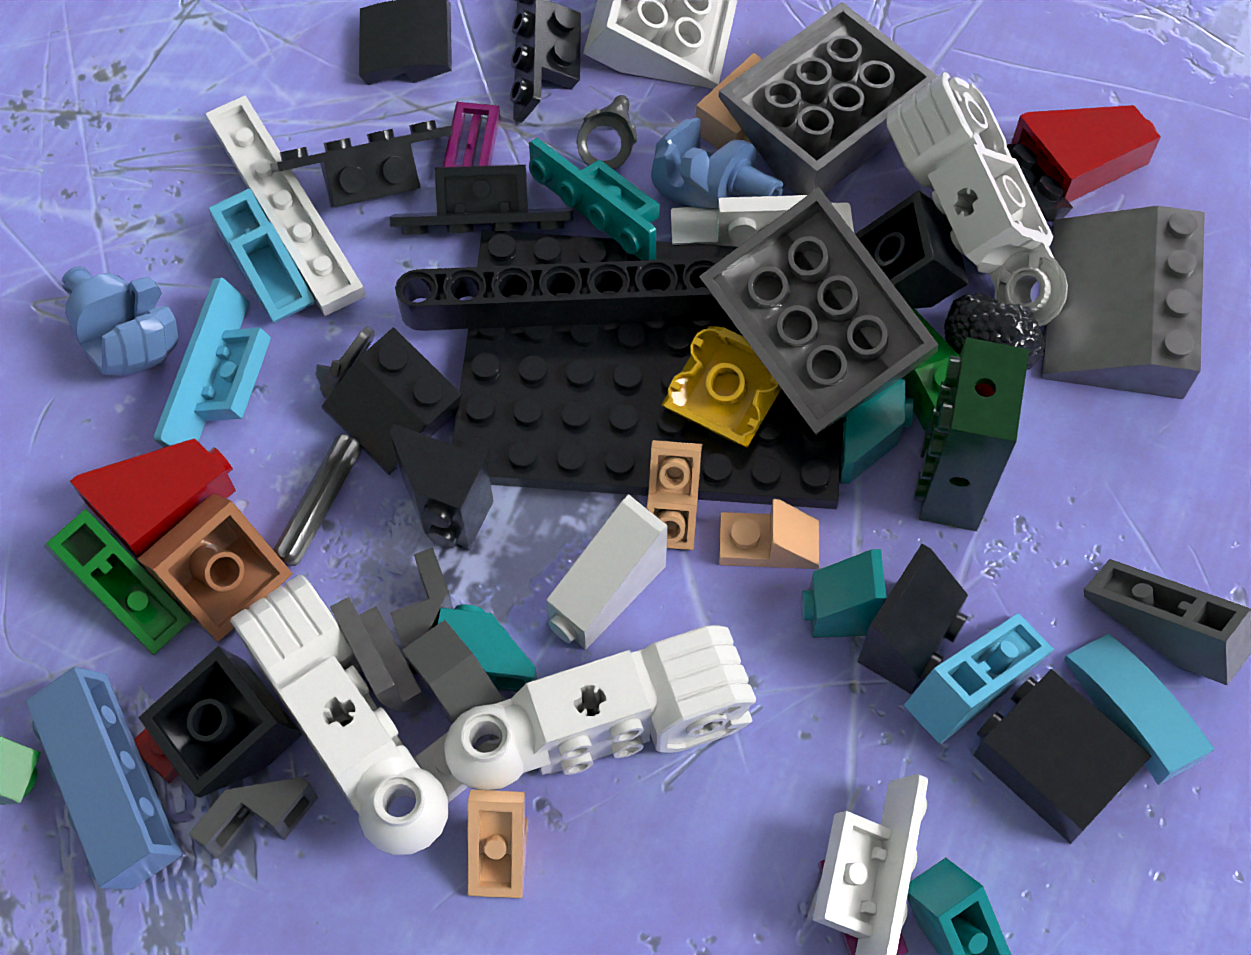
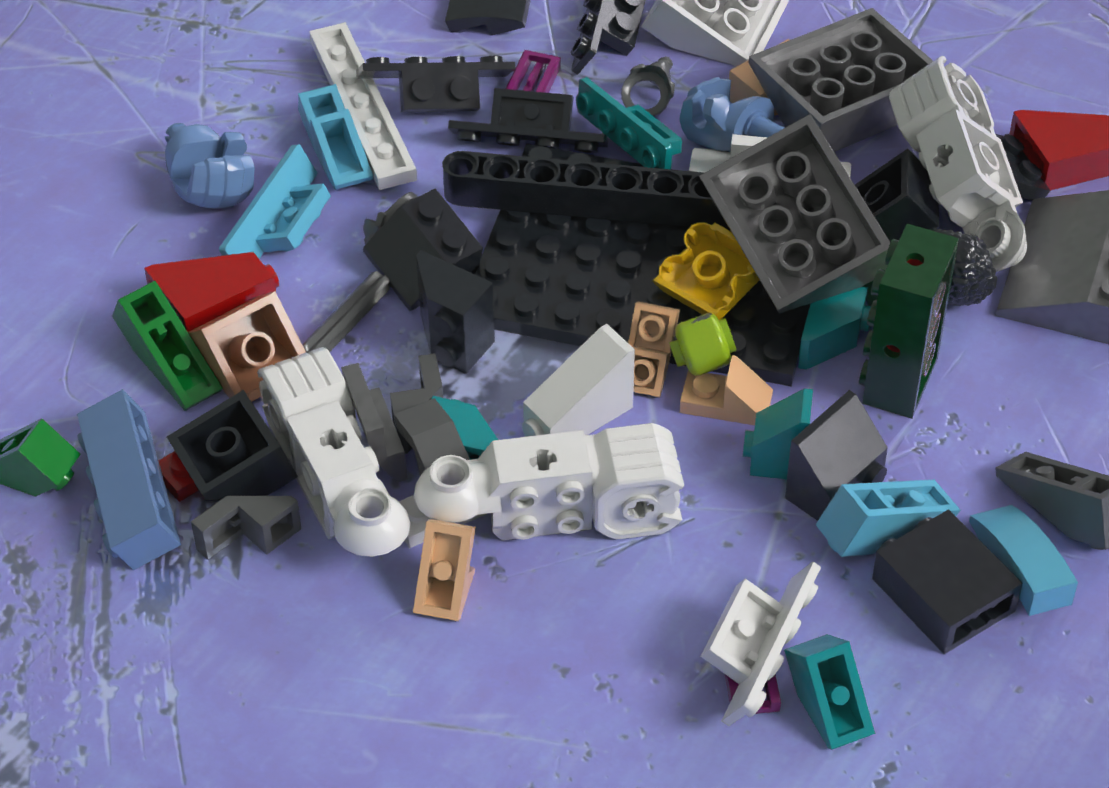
camera: 10 degrees right, 15 degrees down
none -> lime head [669,313,737,376]

